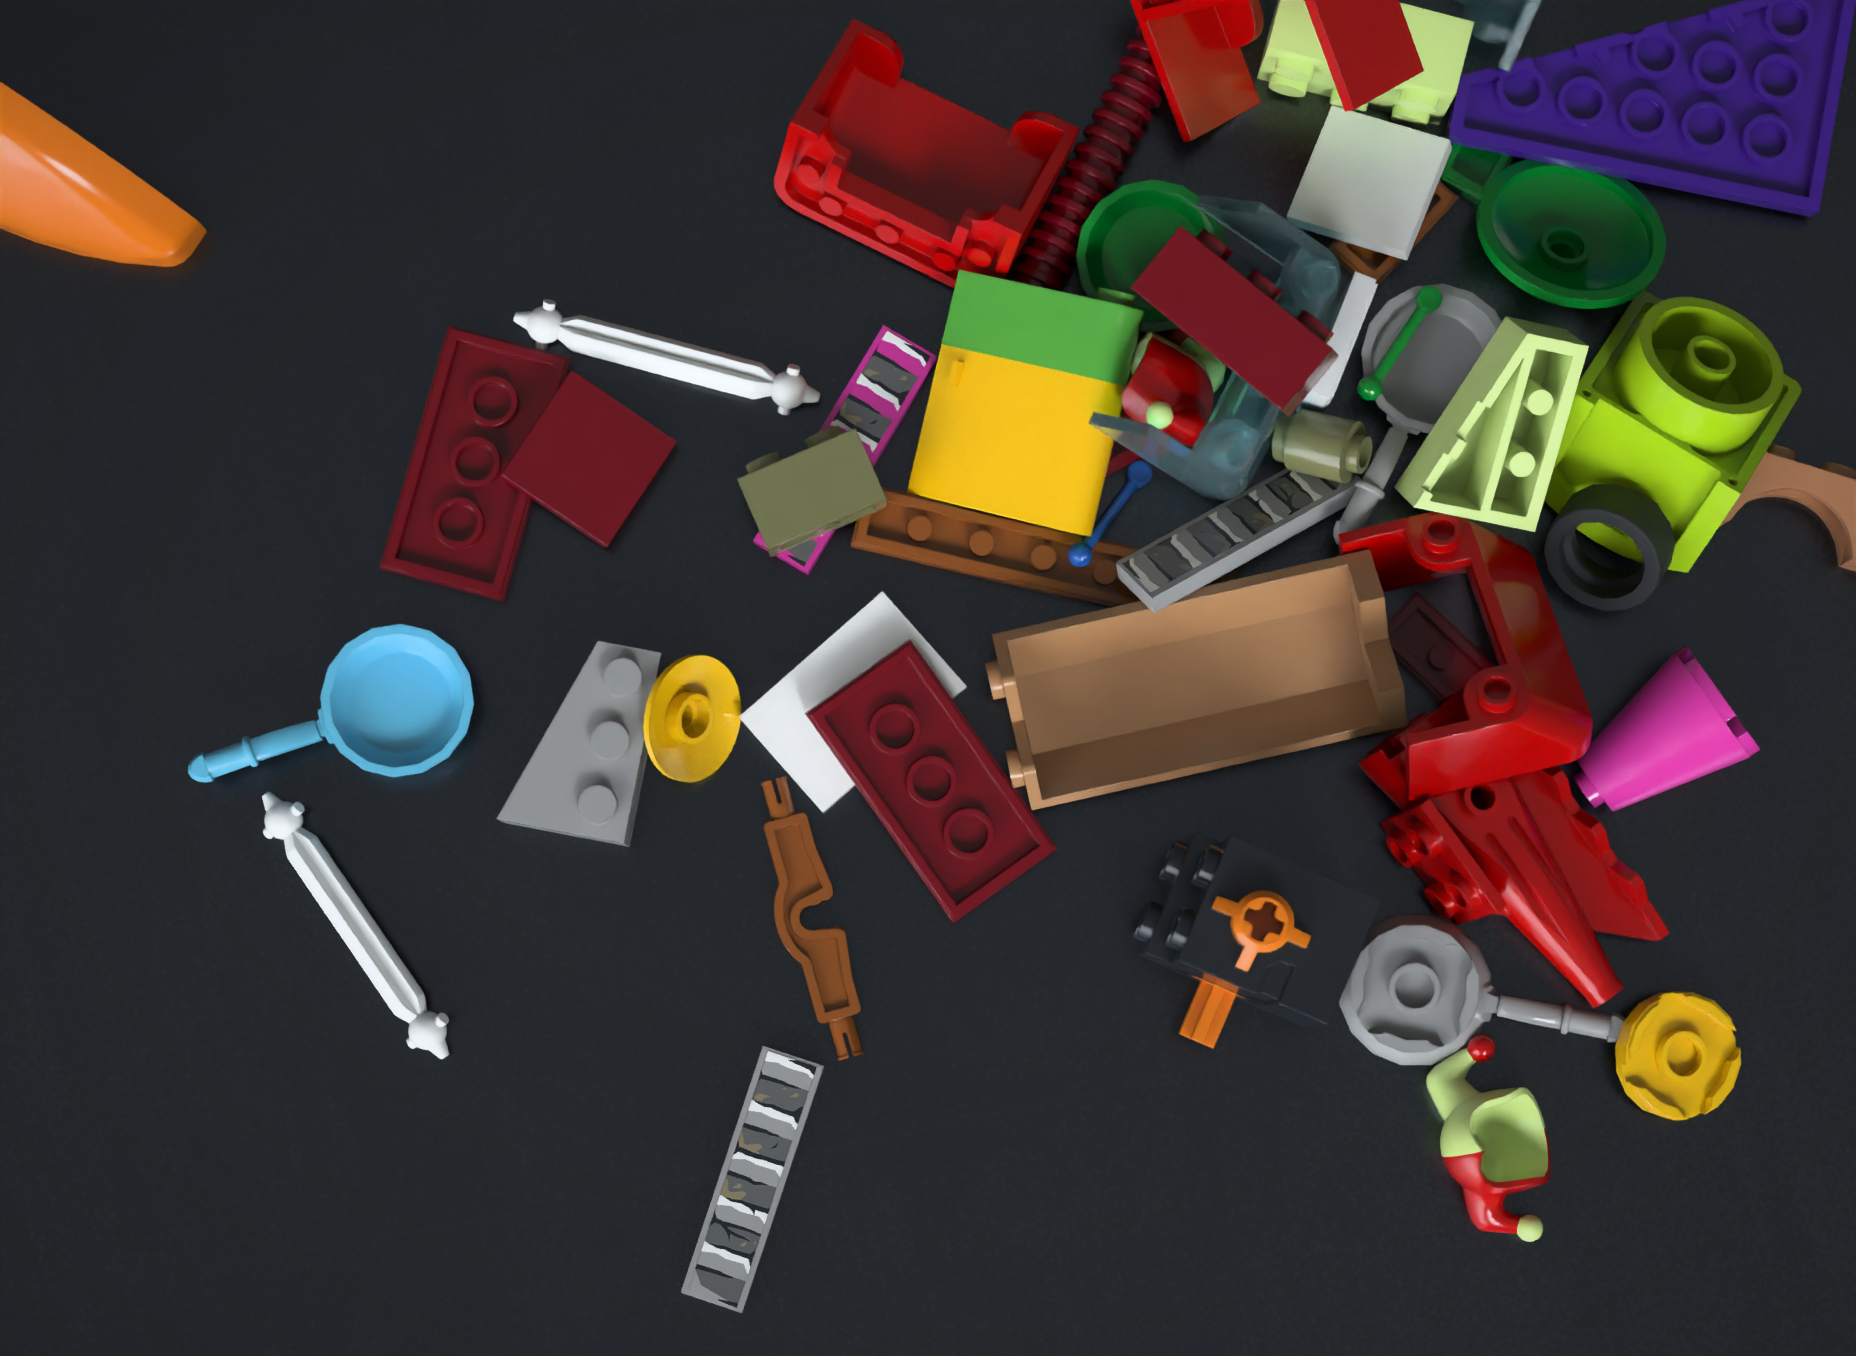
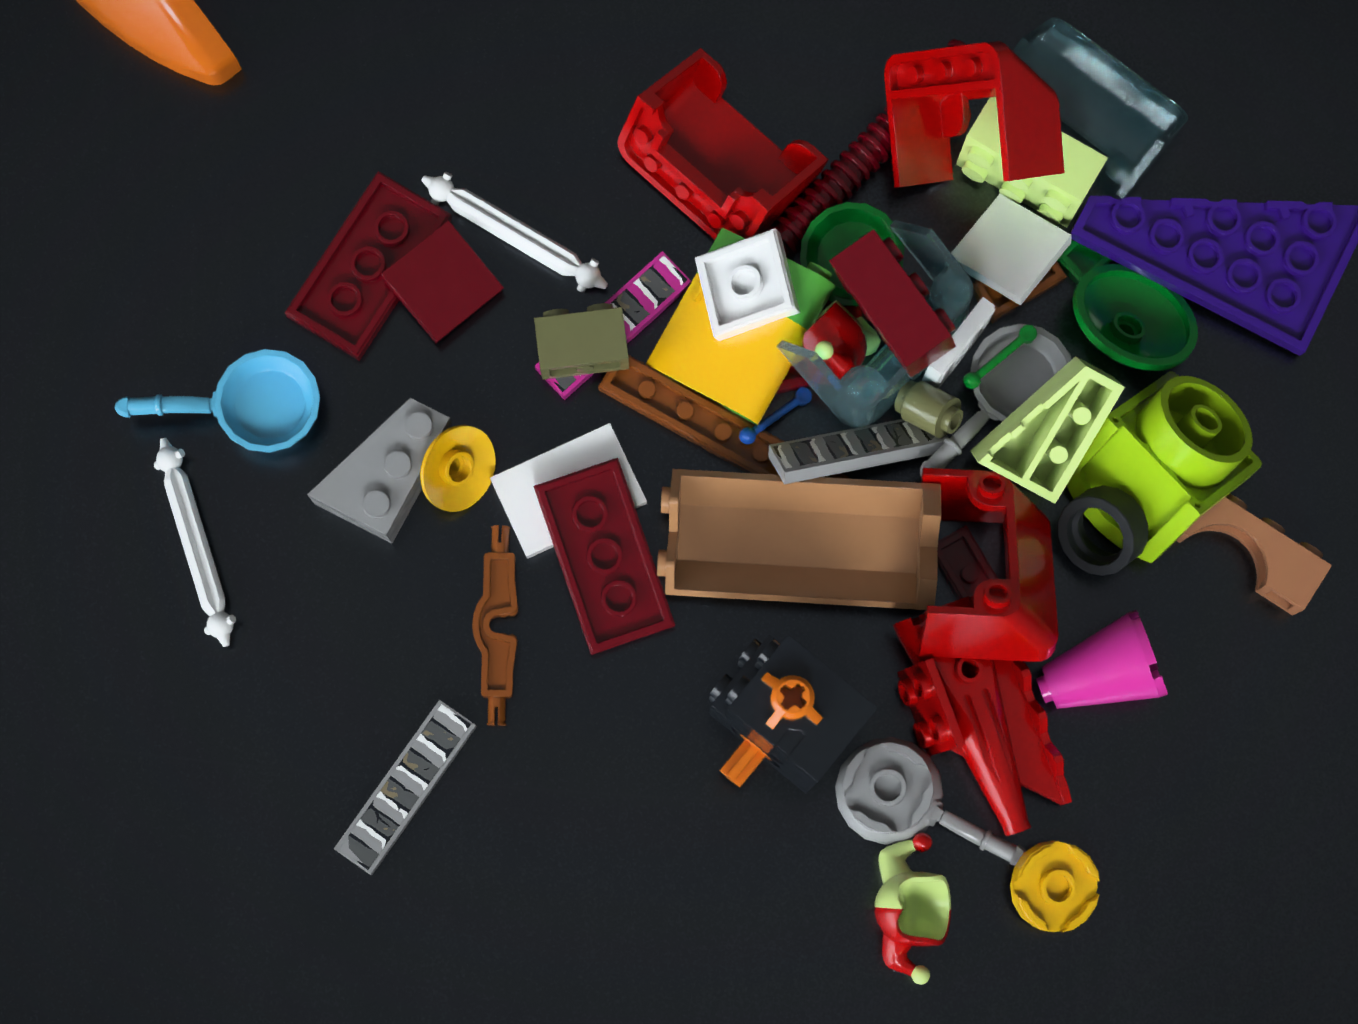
camera: 15 degrees right, 5 degrees down
none -> white tile [695,228,800,341]

